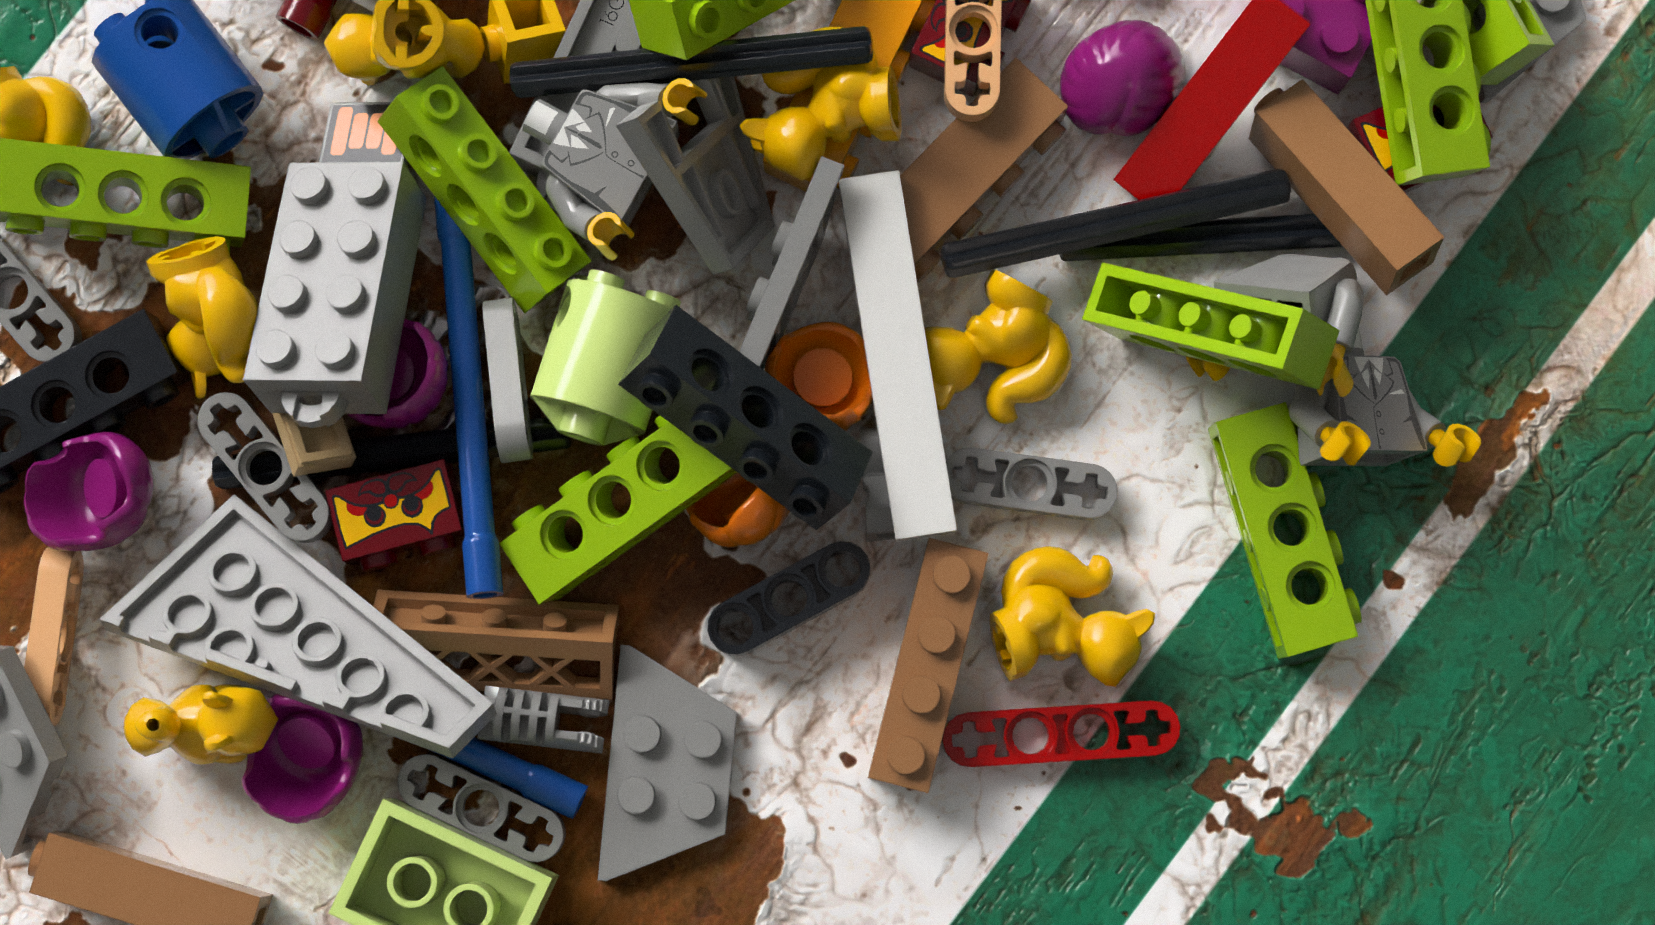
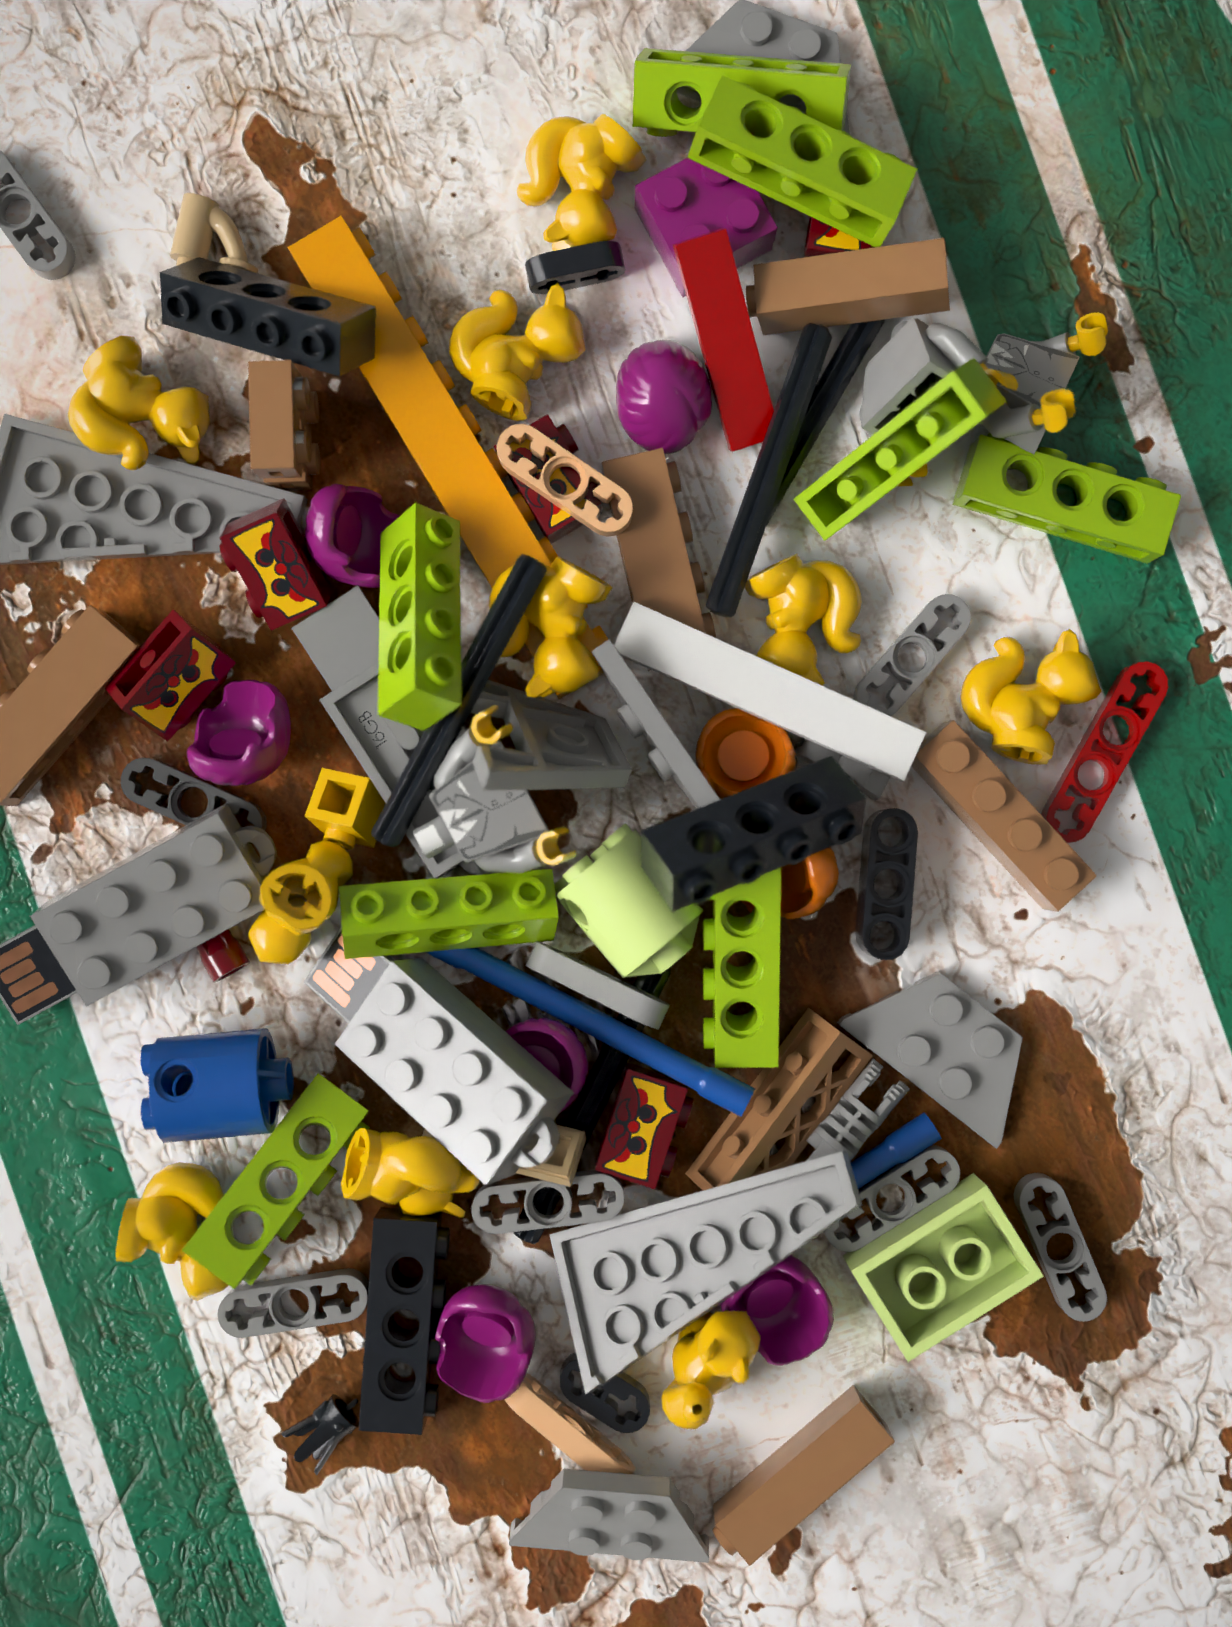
camera: 60 degrees left, 5 degrees up
none -> black beam [560,1352,650,1433]

